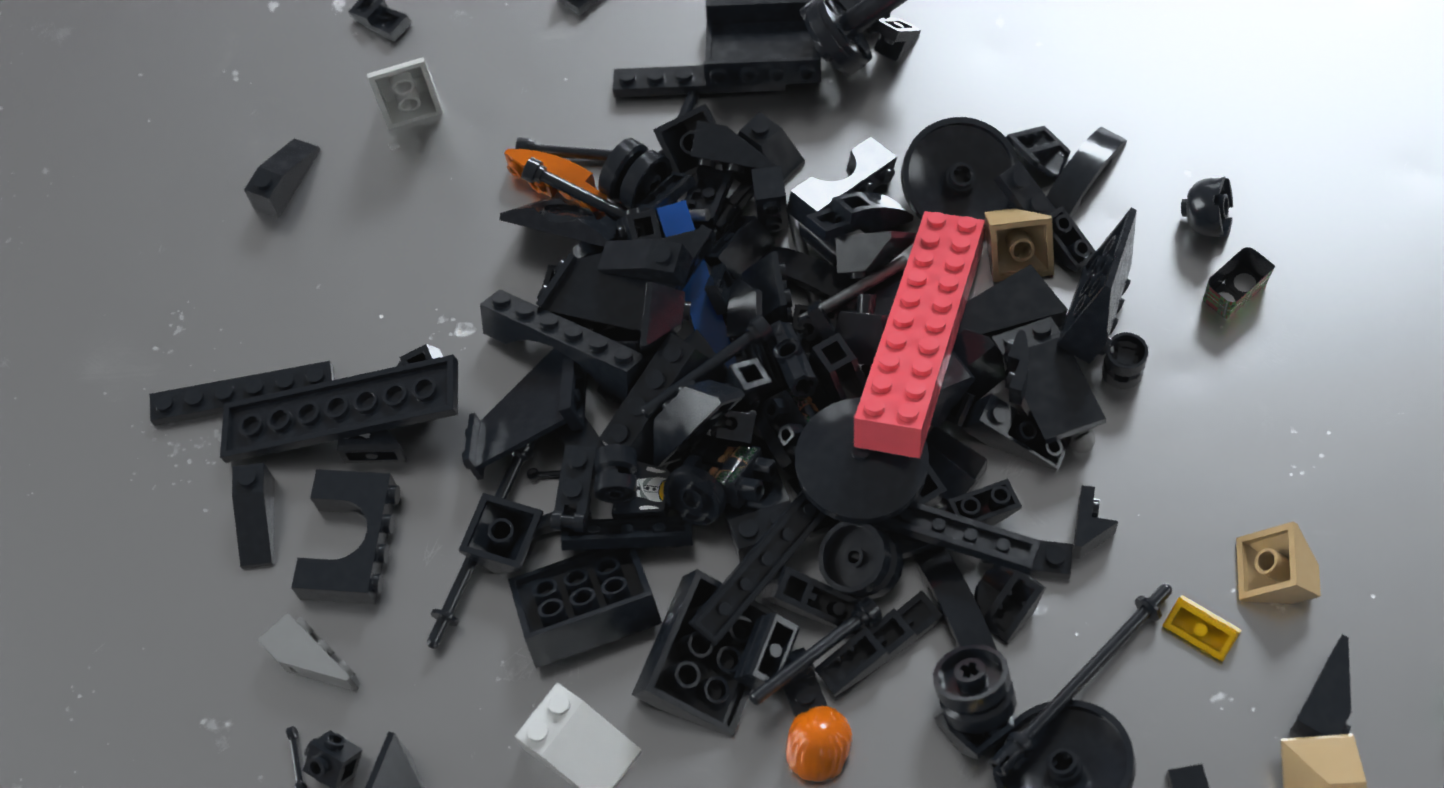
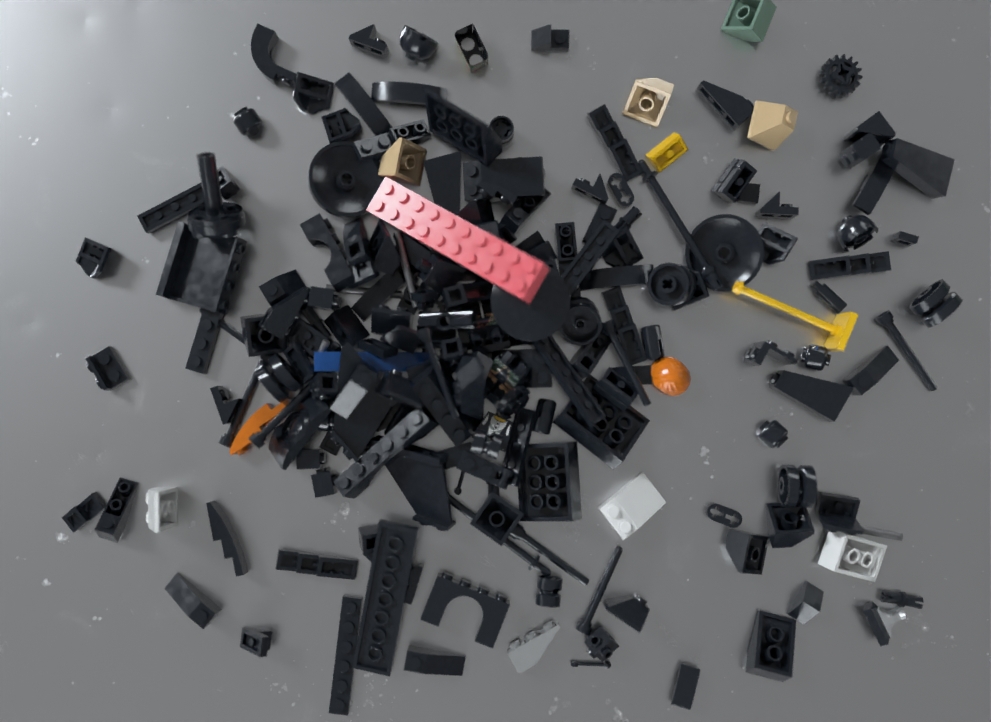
camera: 80 degrees left, 25 degrees up
none -> black slope [94,477,138,543]
none -> black slope [206,501,248,577]
none -> black slope [210,386,242,425]
none -> black head [233,107,262,137]
none -> black slope [240,628,272,657]
none -> black arch [251,23,296,86]
none -> black slope [275,549,358,580]
none -> black slope [292,72,334,114]
none -> black brick [296,449,326,470]
none -> black brick [311,468,338,498]
none -> black slope [349,24,389,58]
none -> black slope [371,82,448,105]
none -> black piece [509,523,589,586]
none -> black slope [531,25,569,51]
none -> black arm [532,398,557,435]
none -> black wheel [535,575,563,608]
none -> black piece [575,546,623,635]
none -> black slope [587,104,643,182]
none -> black beam [607,173,634,208]
none -> black axle [614,206,642,230]
none -> black arm [641,325,665,360]
none -> black brick [712,158,757,203]

